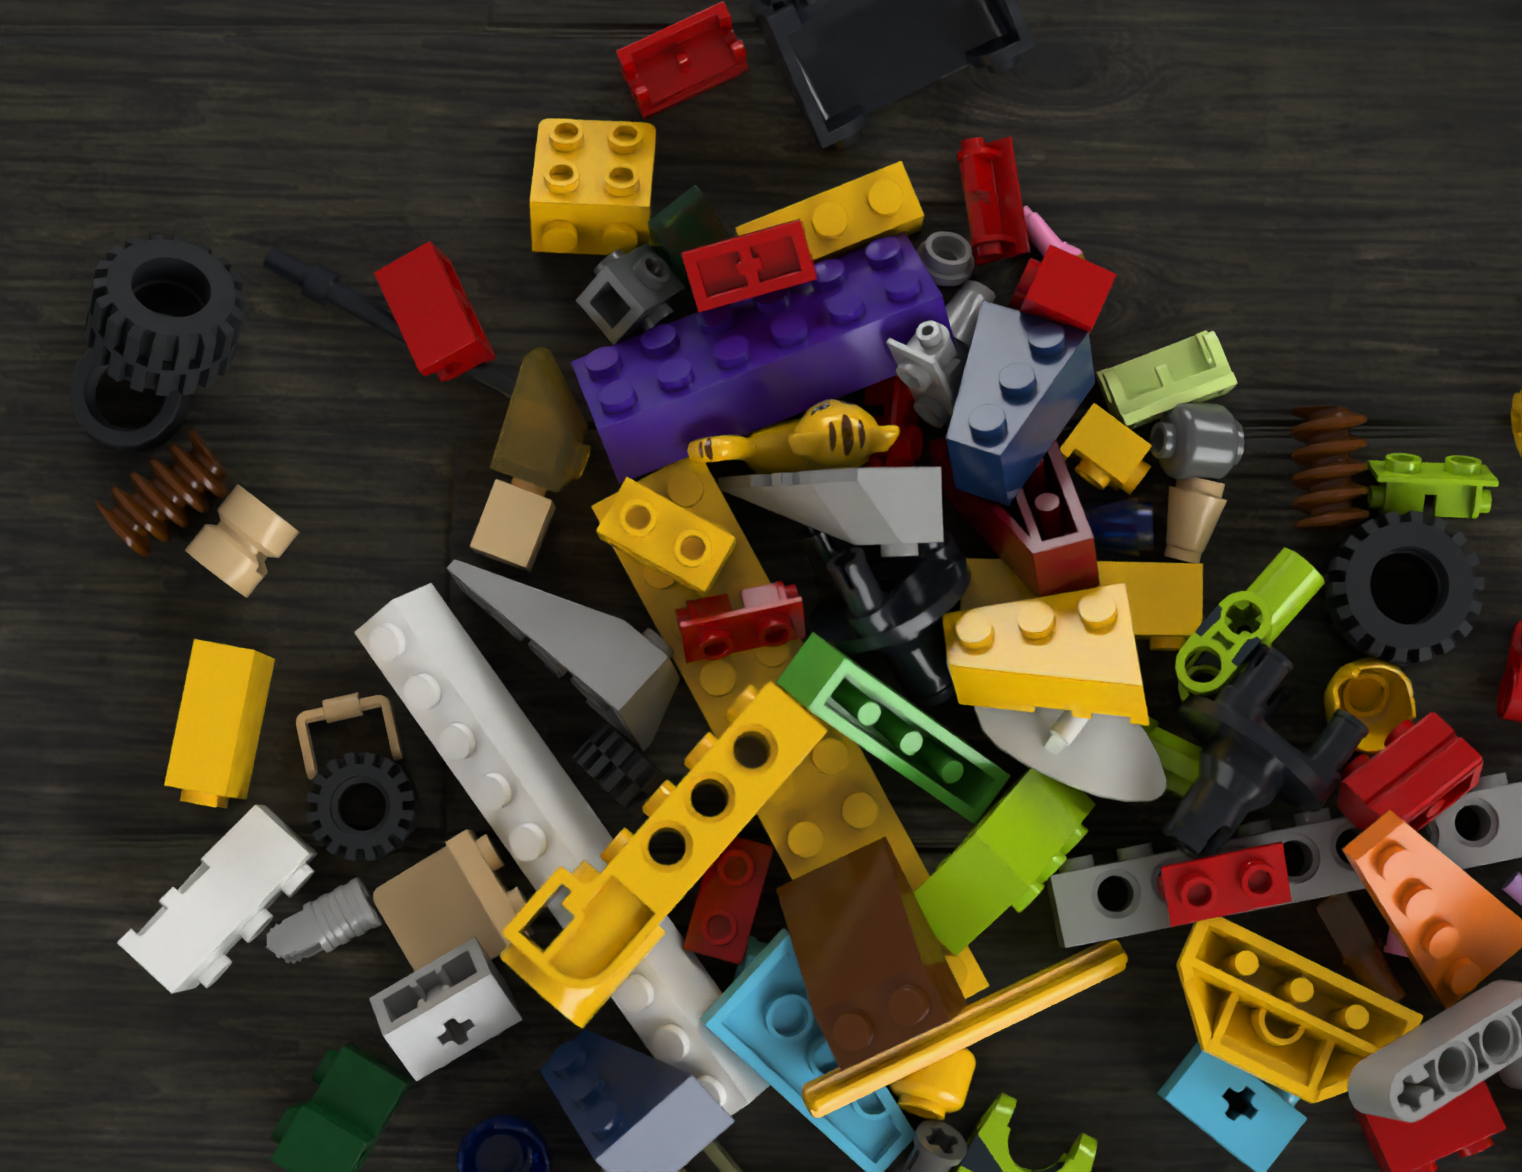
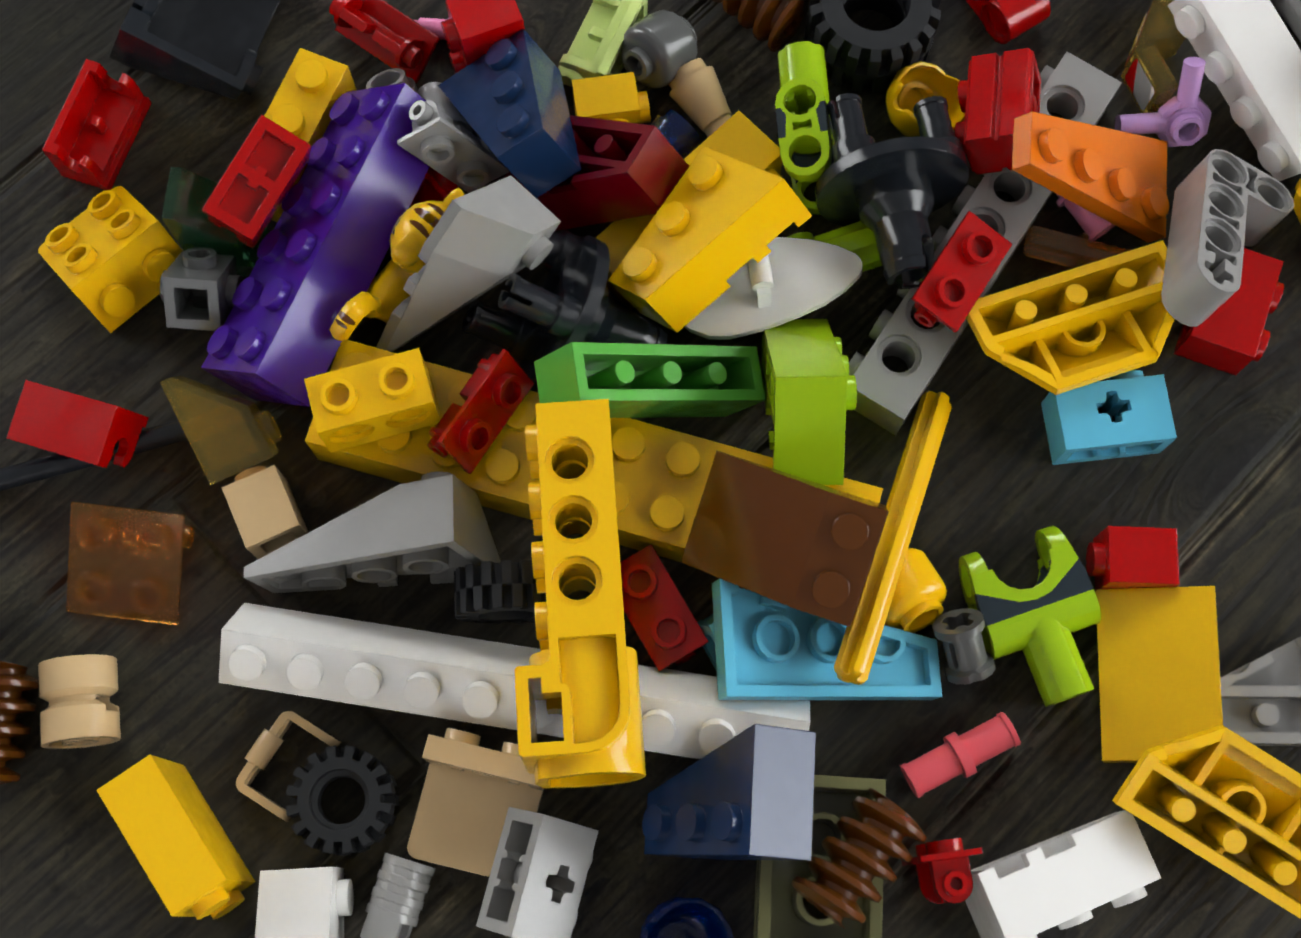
camera: 45 degrees left, 10 degrees down
none -> clear orange hinge [66,501,195,625]

